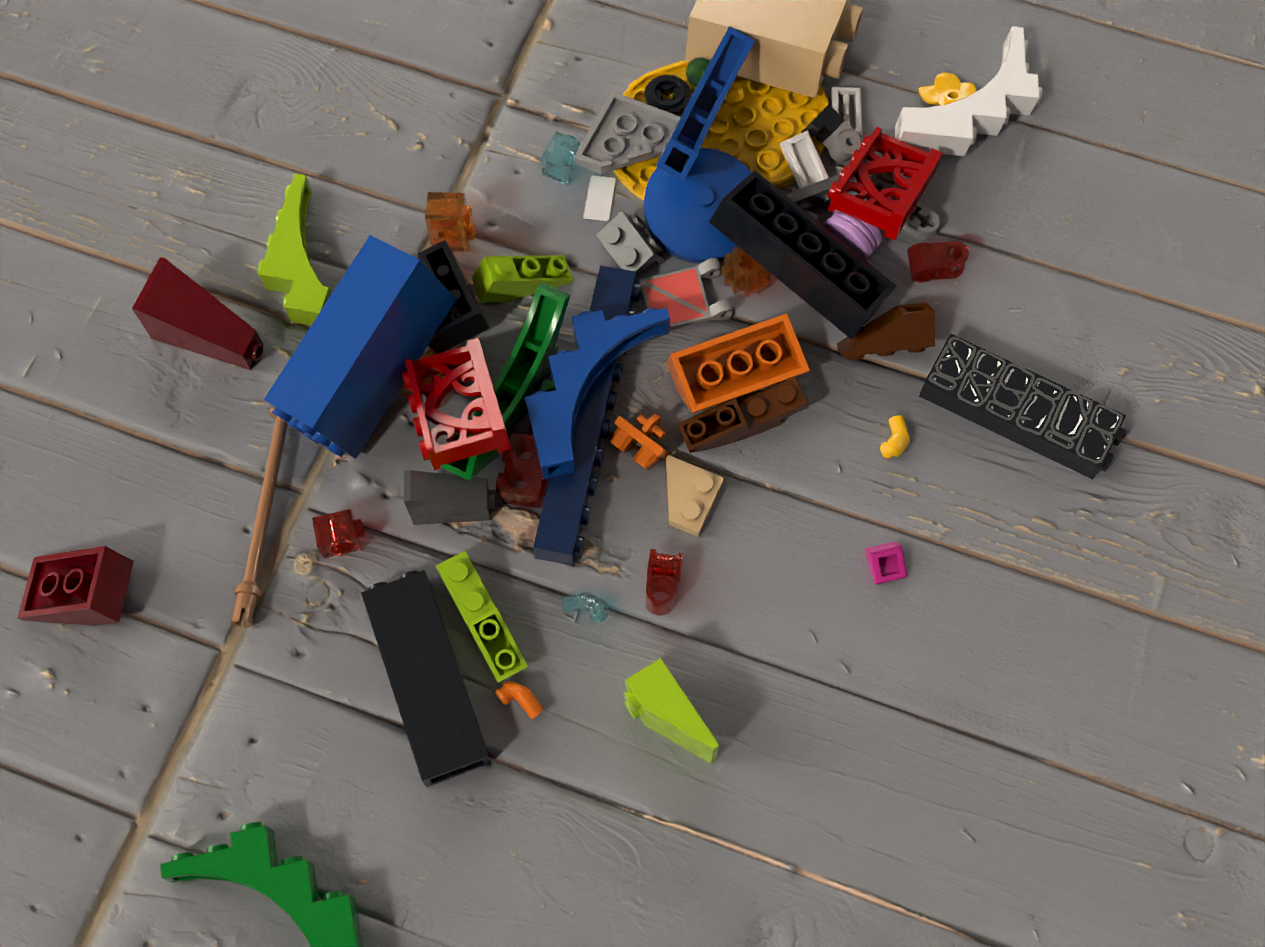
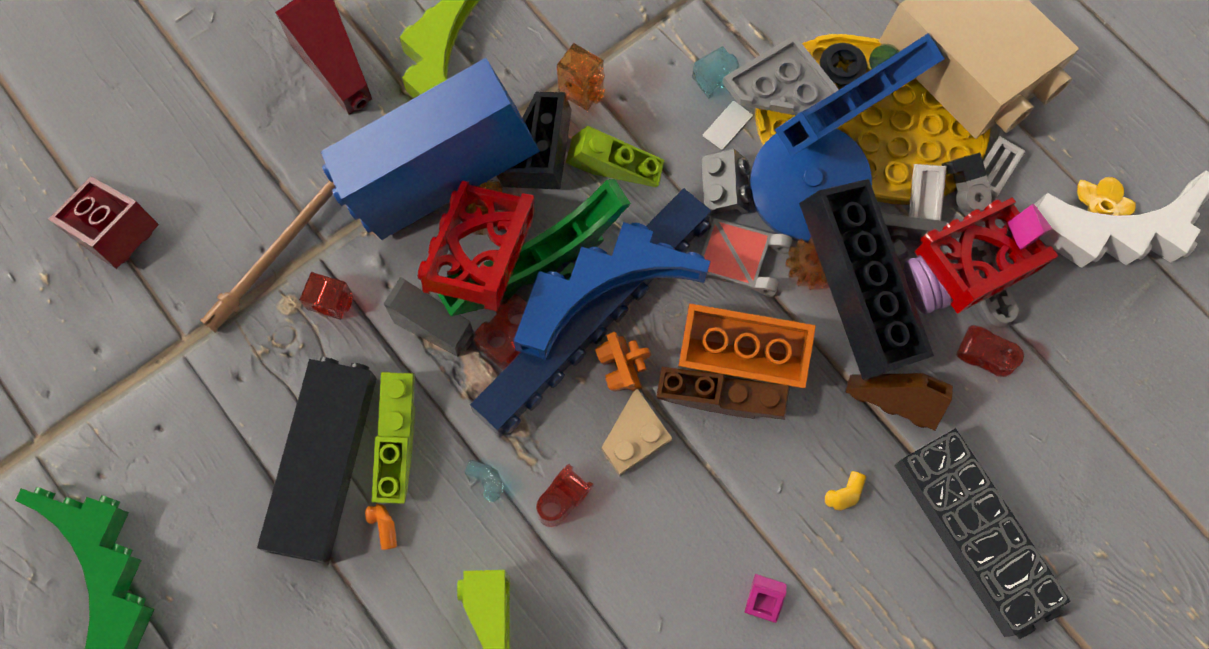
camera: 30 degrees right, 5 degrees up
none -> dark pink slope [1008,204,1053,249]

